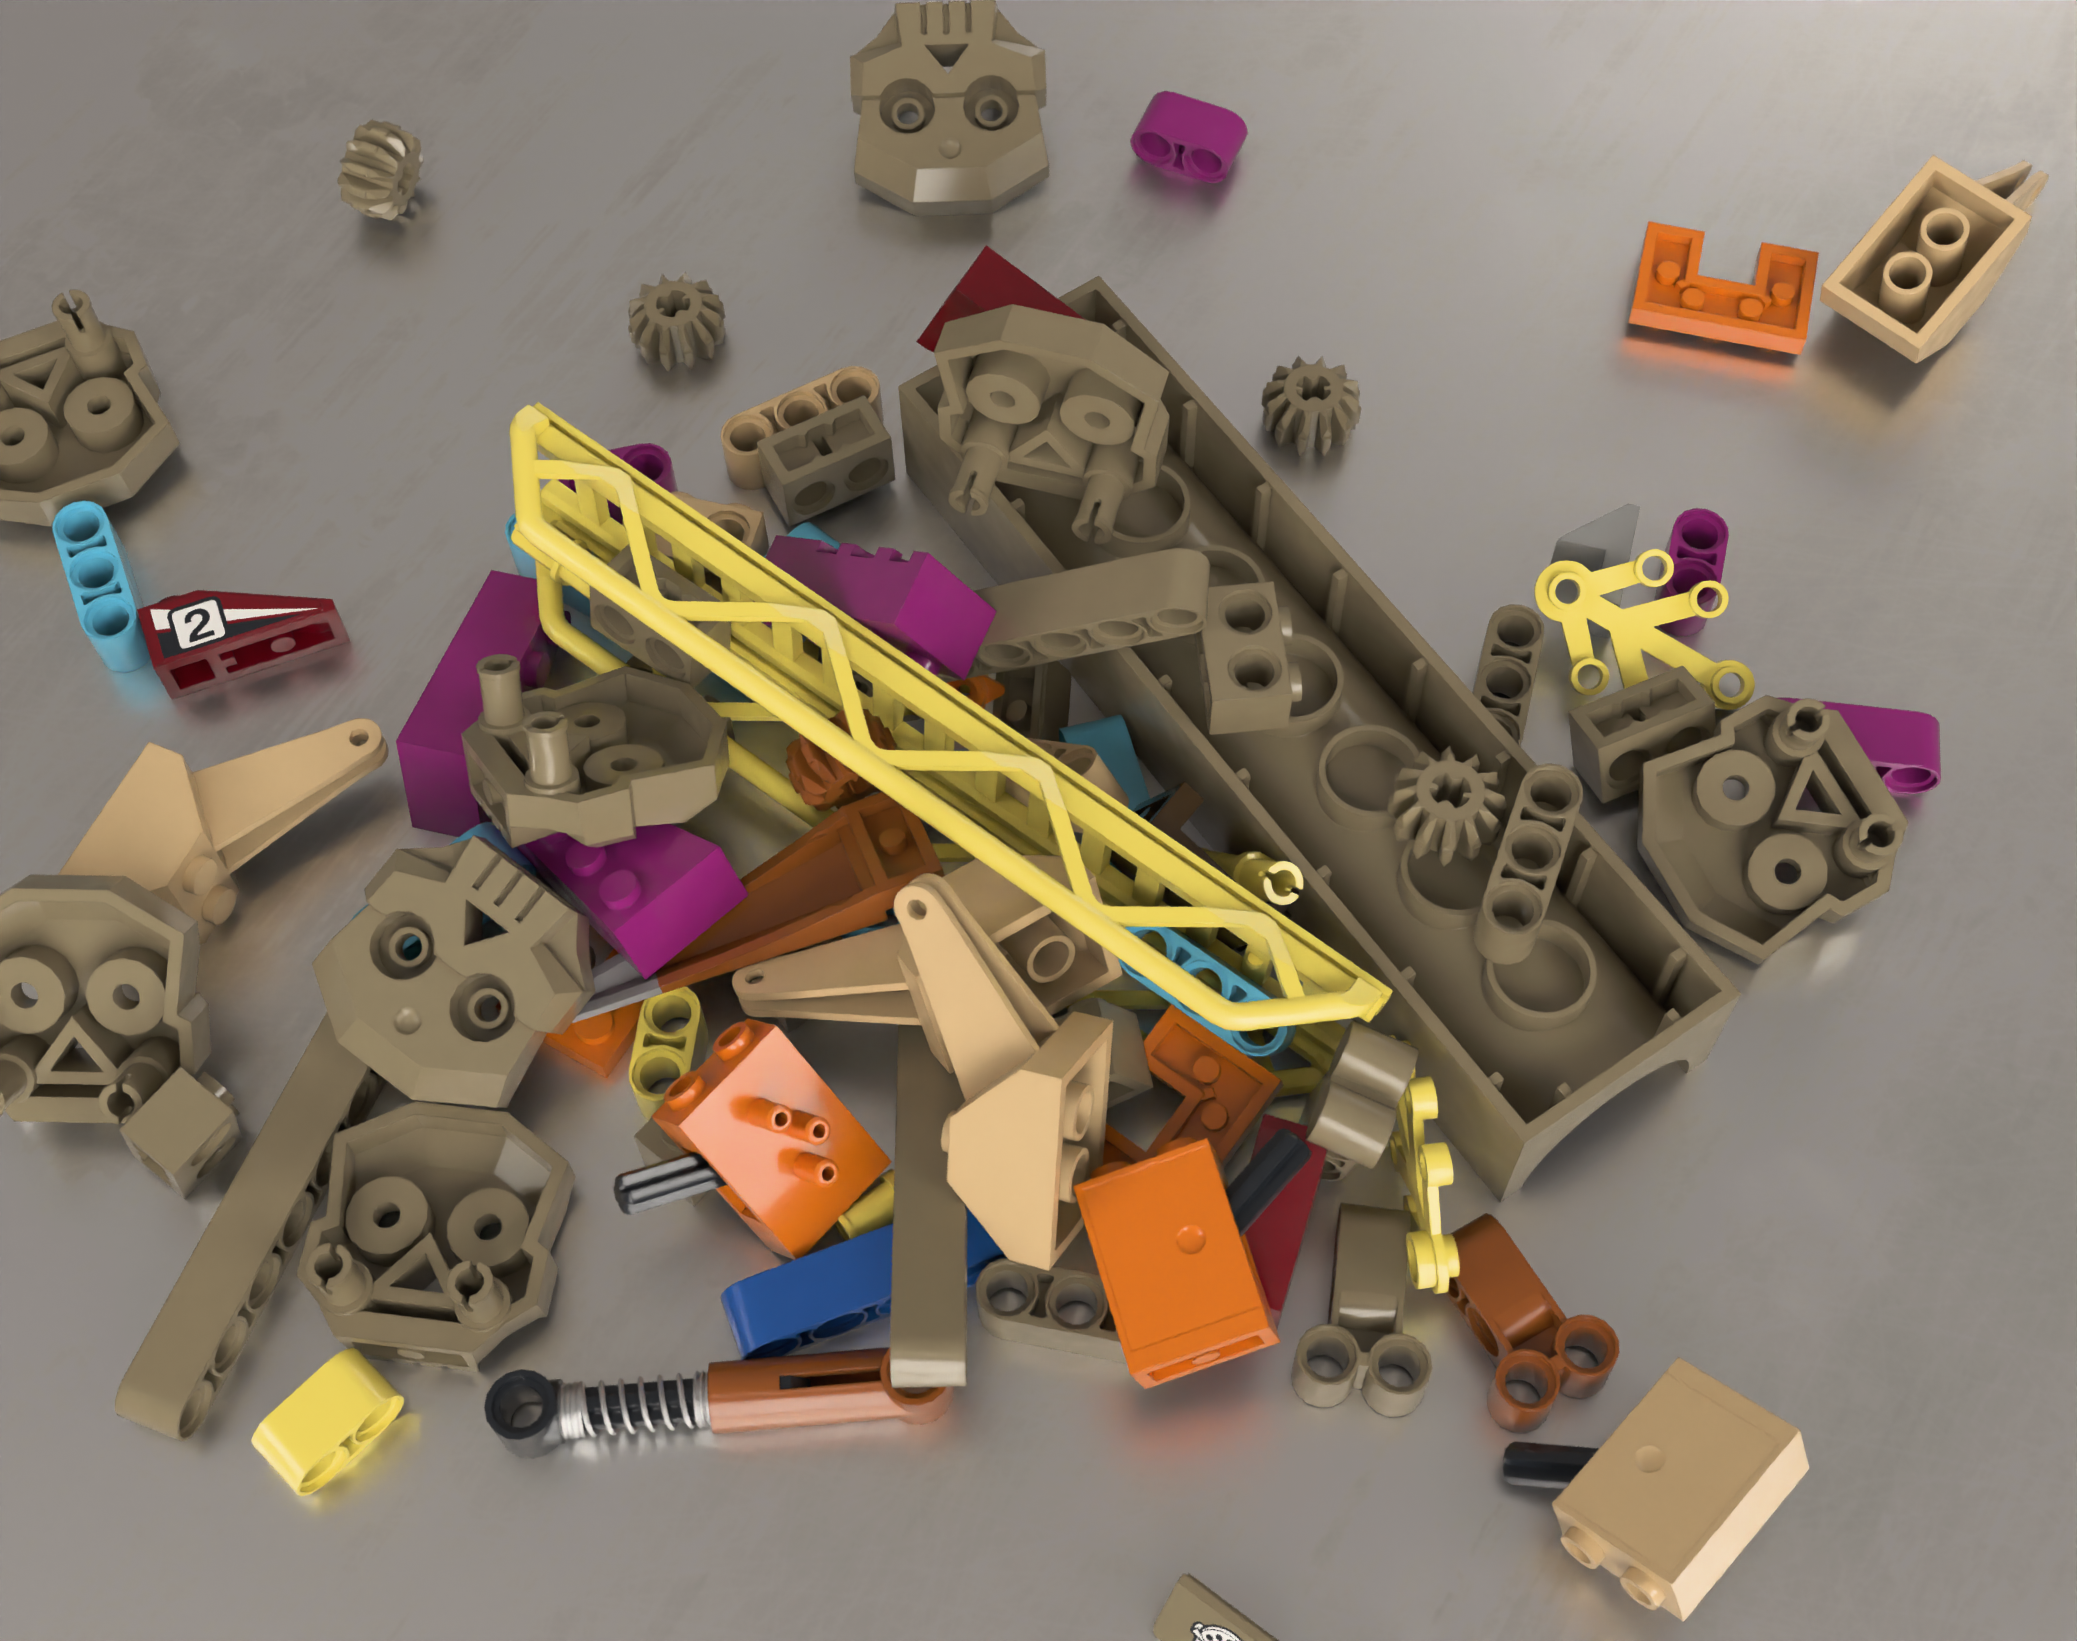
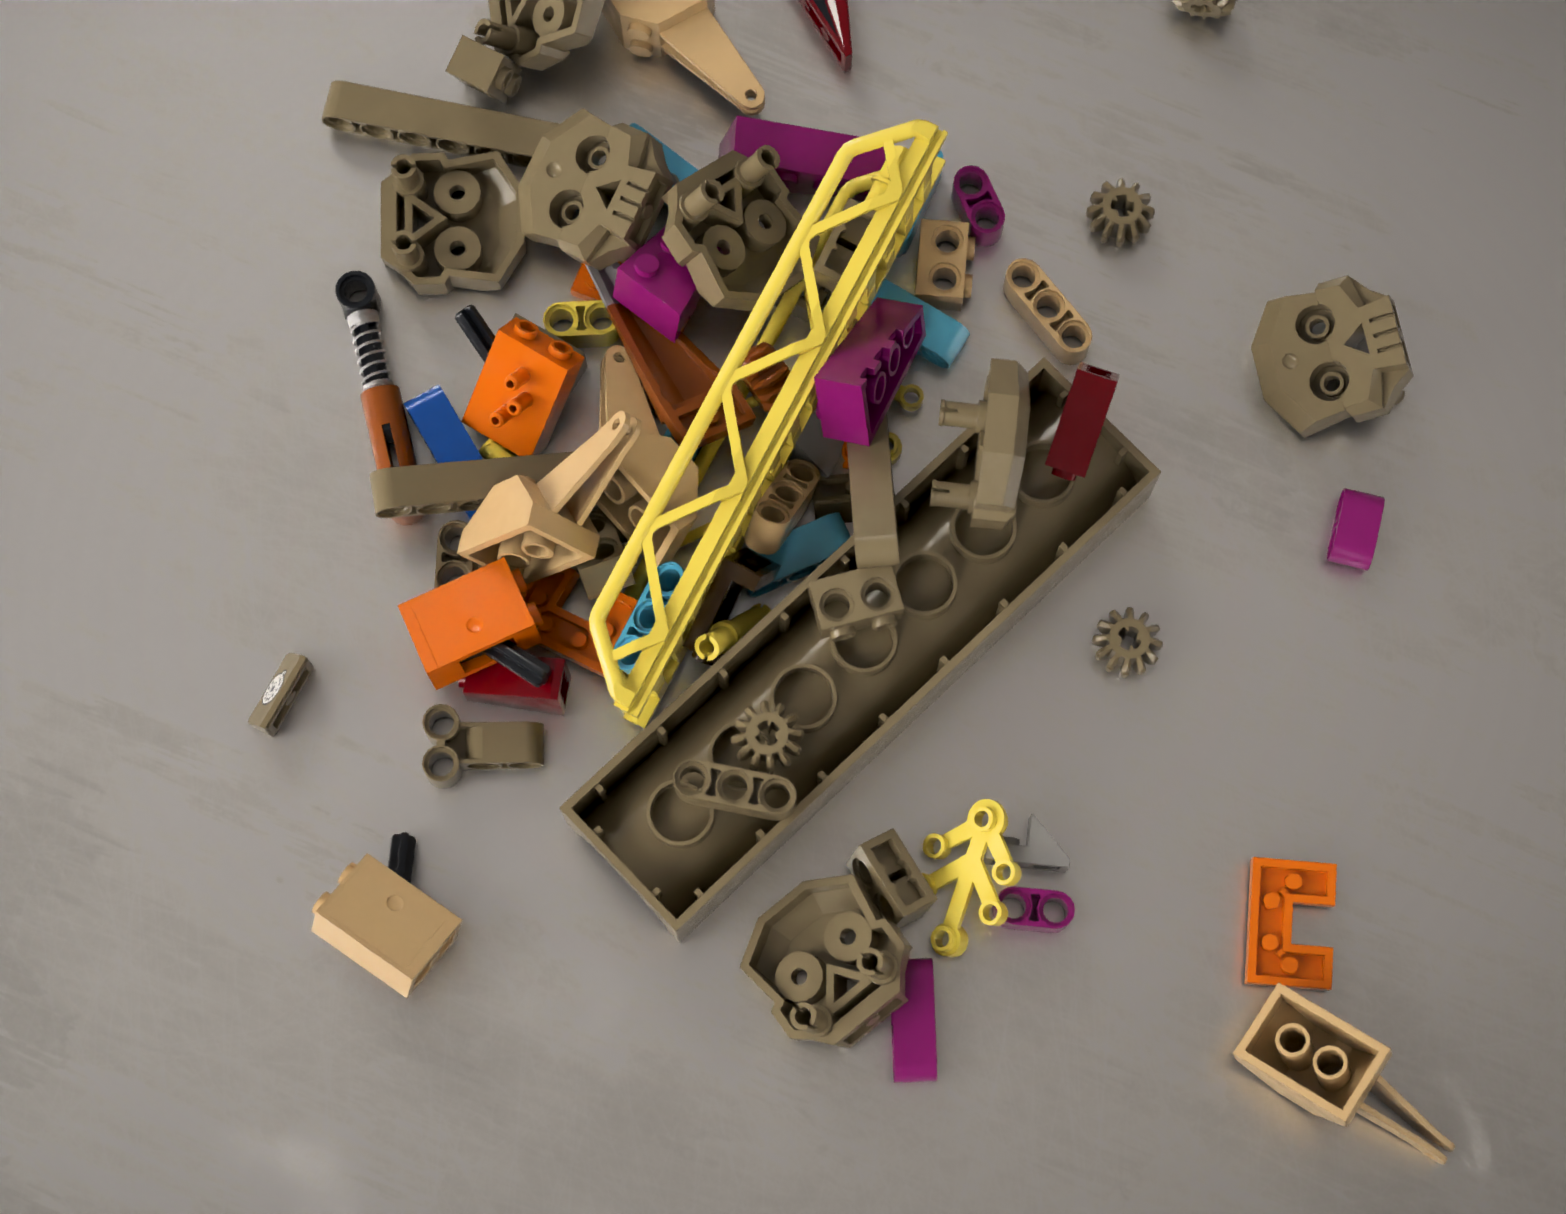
camera: 80 degrees right, 15 degrees up
light yellow beam [251,1348,404,1496] -> none
dark tan brick [756,395,895,527] -> none
dark tan piece [1298,1020,1419,1181] -> none
light yellow plant [1389,1035,1460,1294] -> none
dark orange piece [1446,1213,1619,1433] -> none
dark tan beam [1472,604,1544,746] -> none

